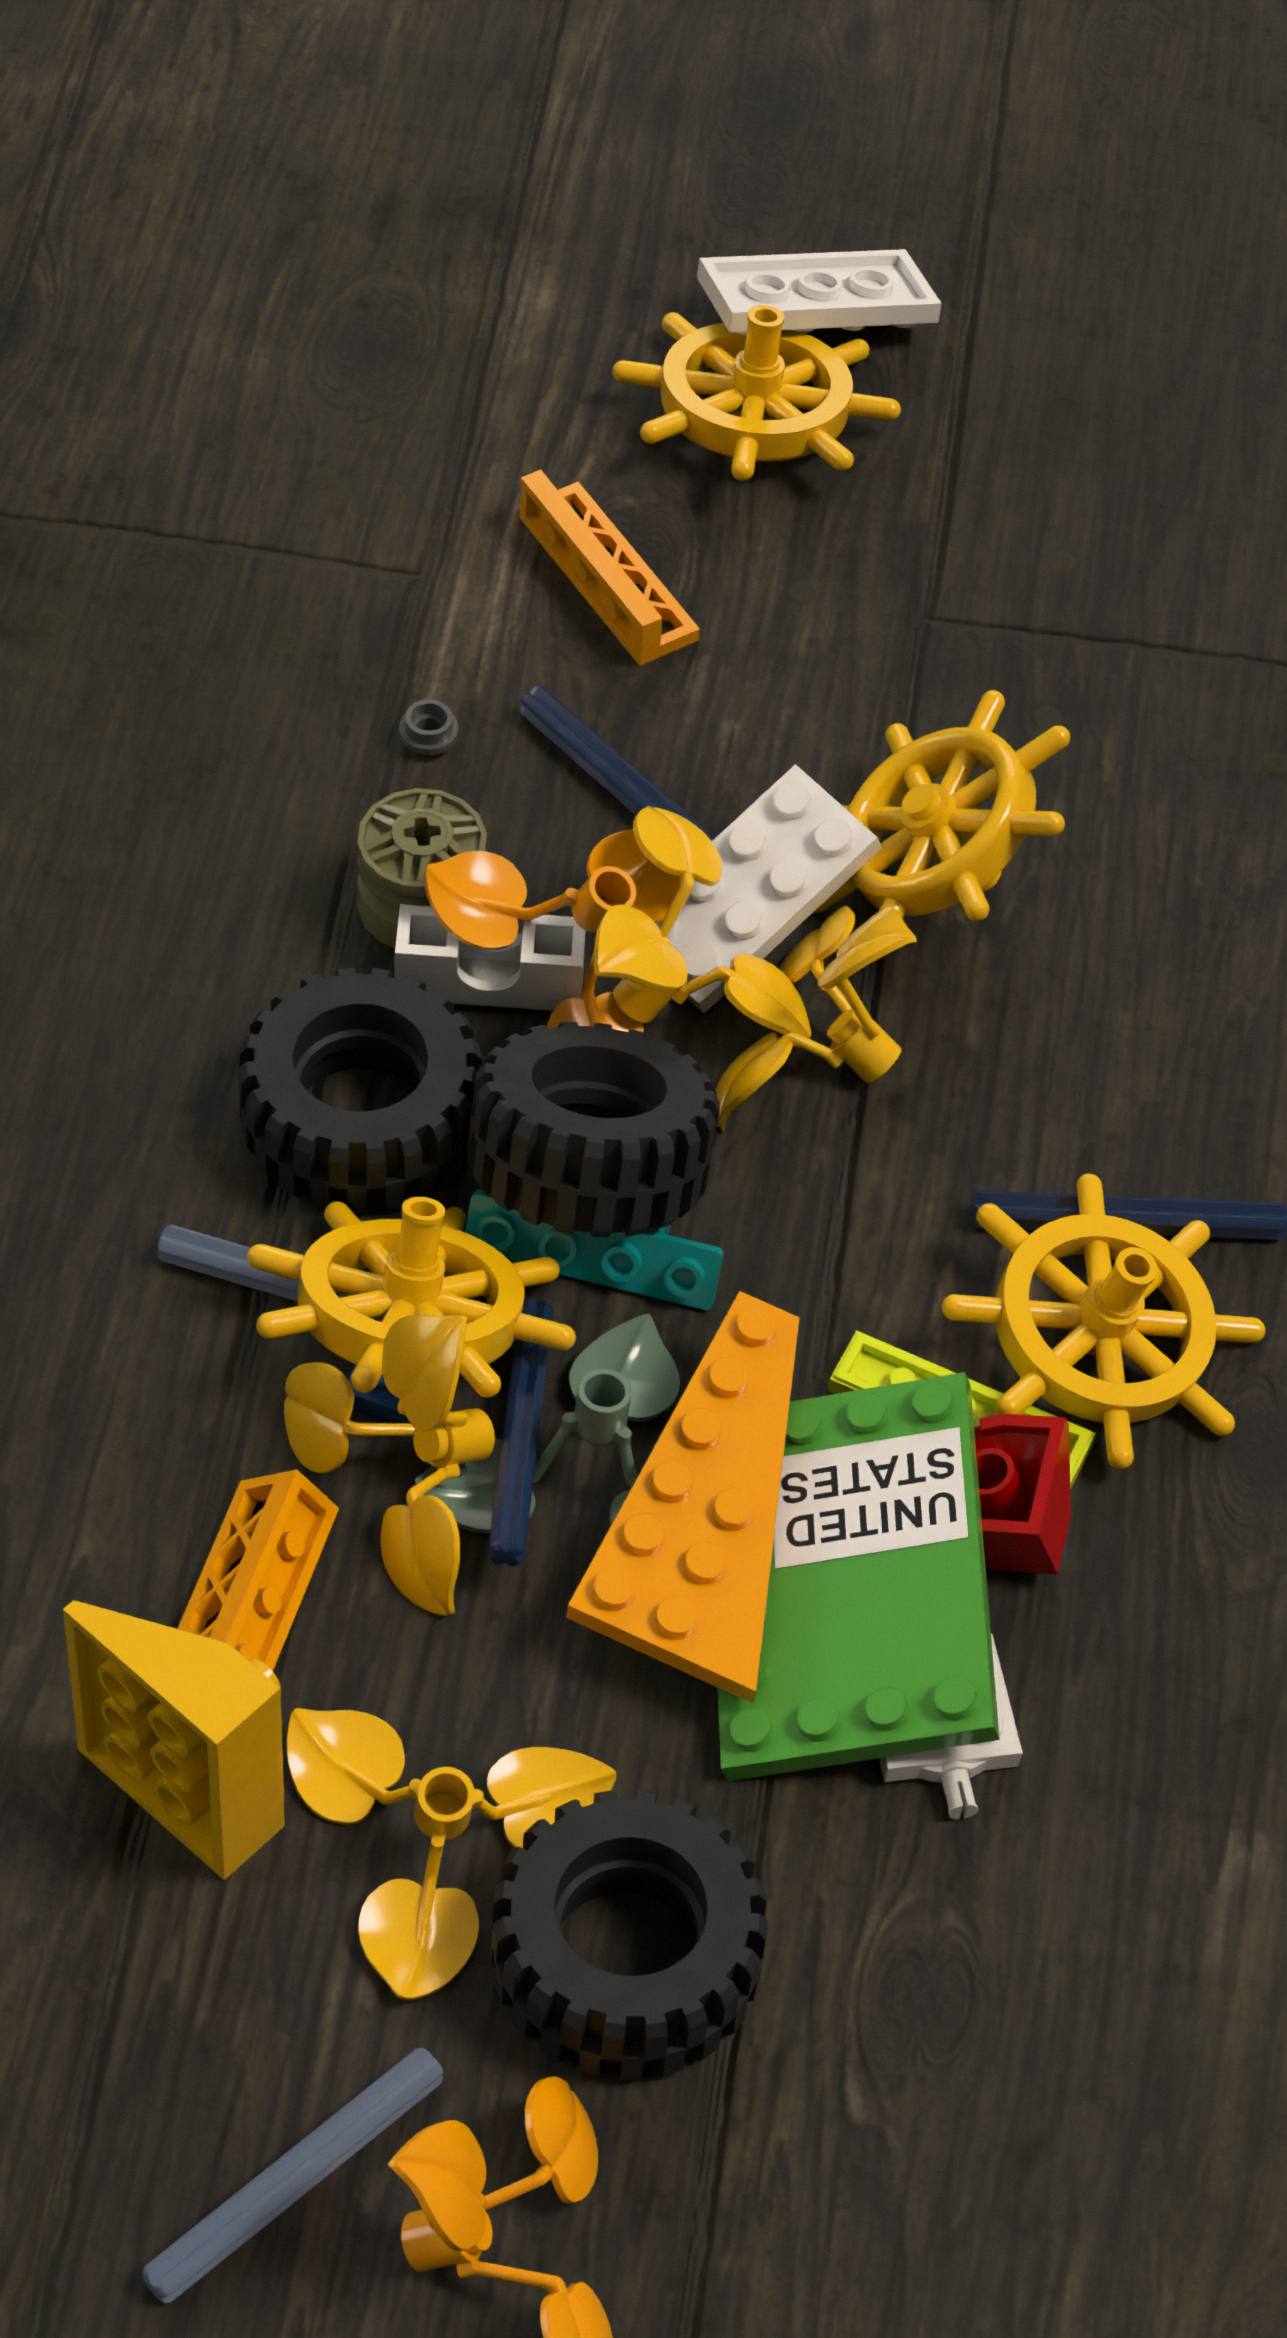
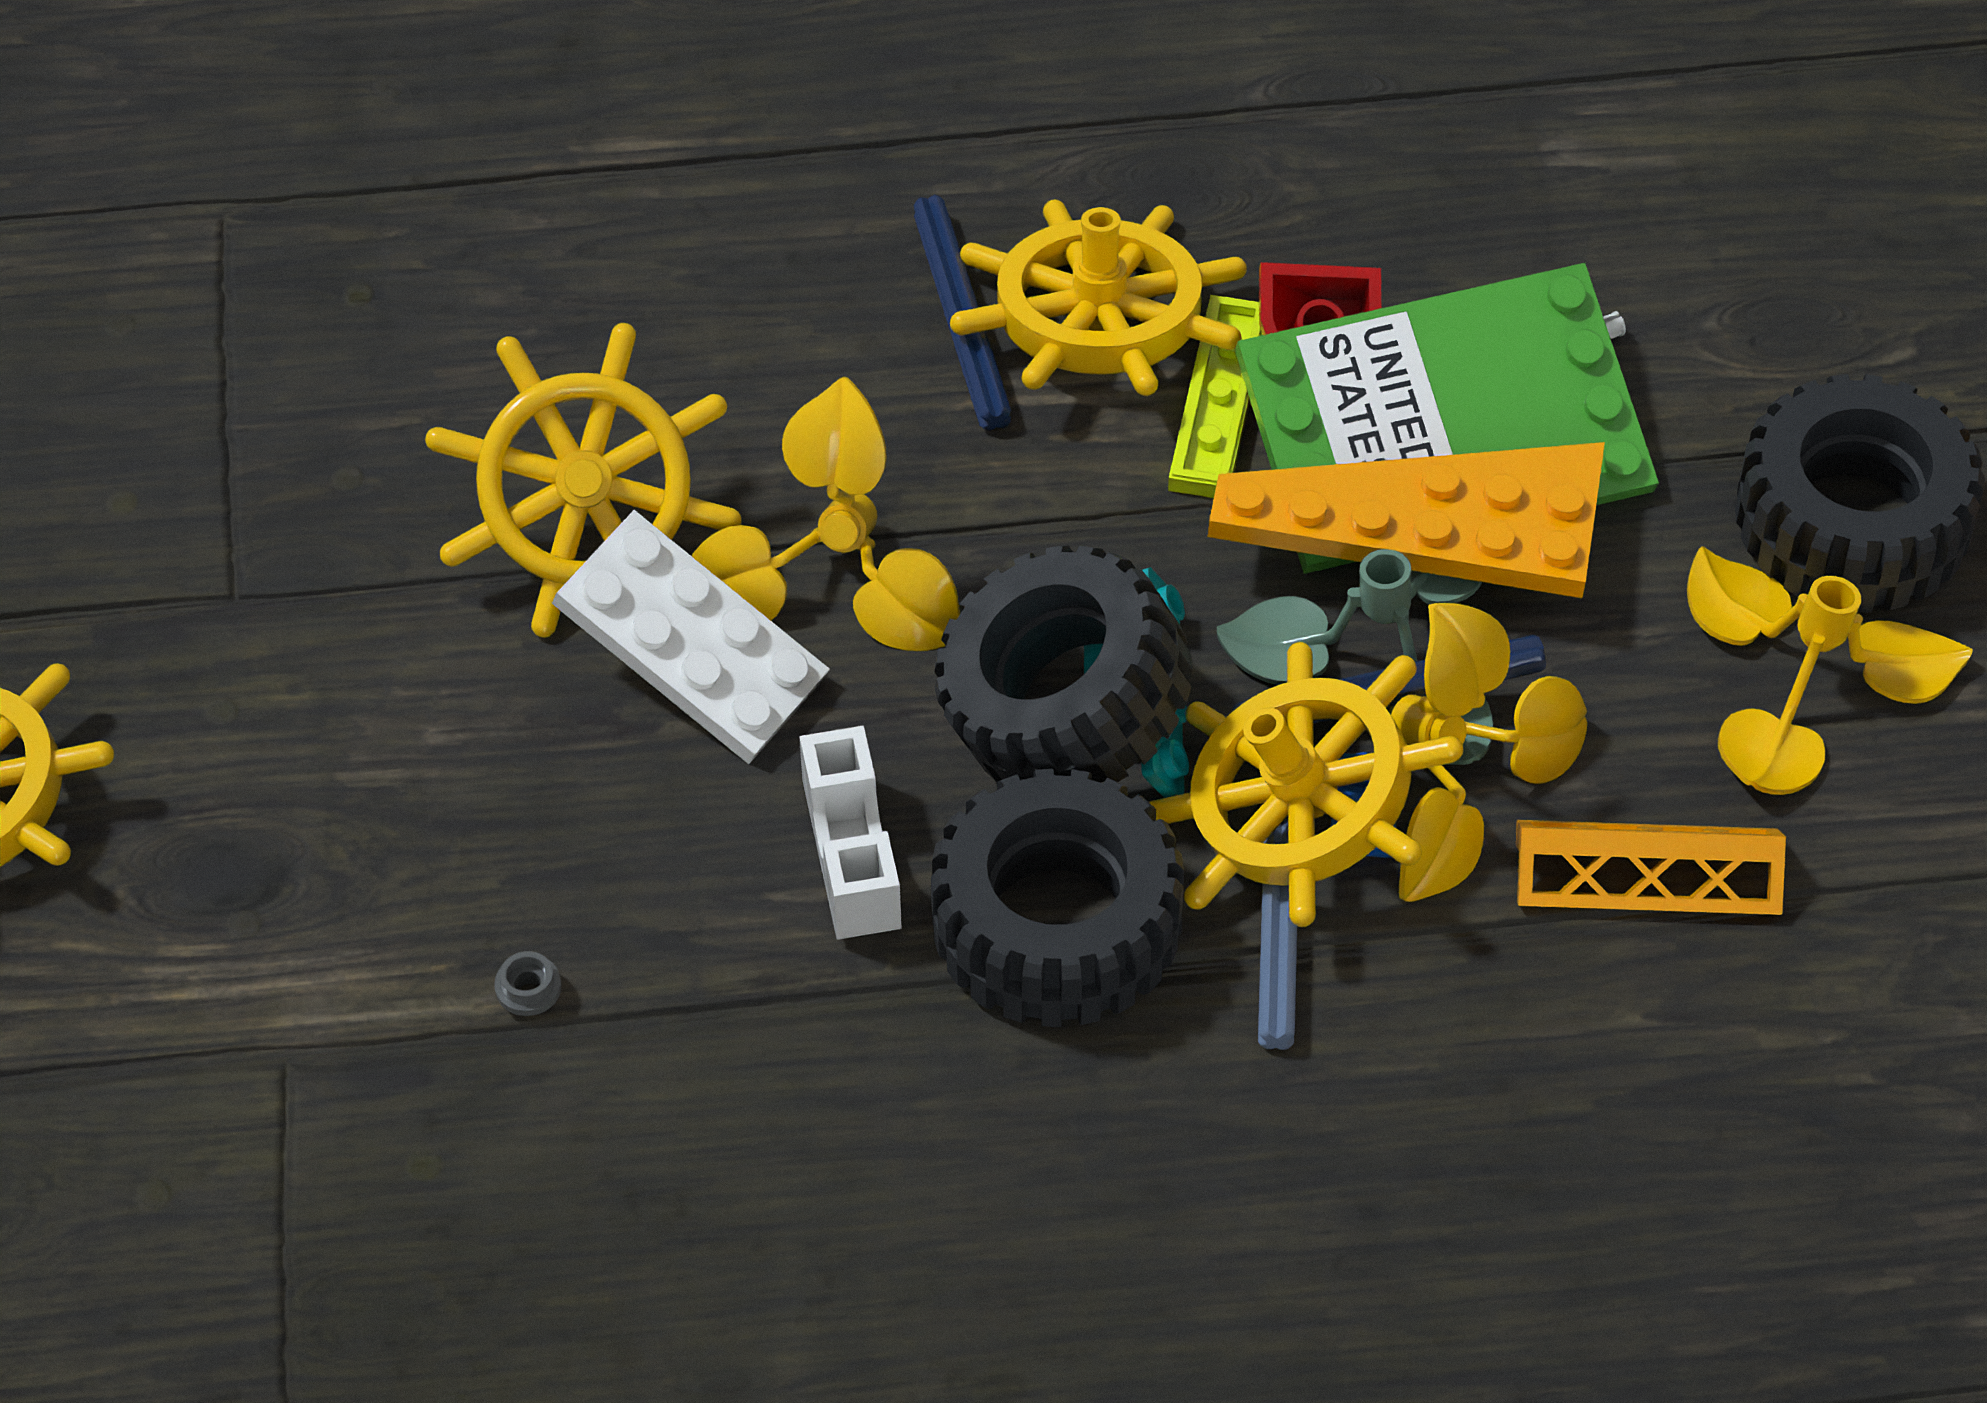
camera: 100 degrees left, 0 degrees up
yellow slope [63,1600,285,1881] -> none
olive wheel [357,788,487,948] -> none
light orange plant [423,829,680,1032] -> none
light orange fence [519,469,700,666] -> none
dark blue axle [520,686,715,841] -> none
yellow plant [594,806,811,1039] -> none

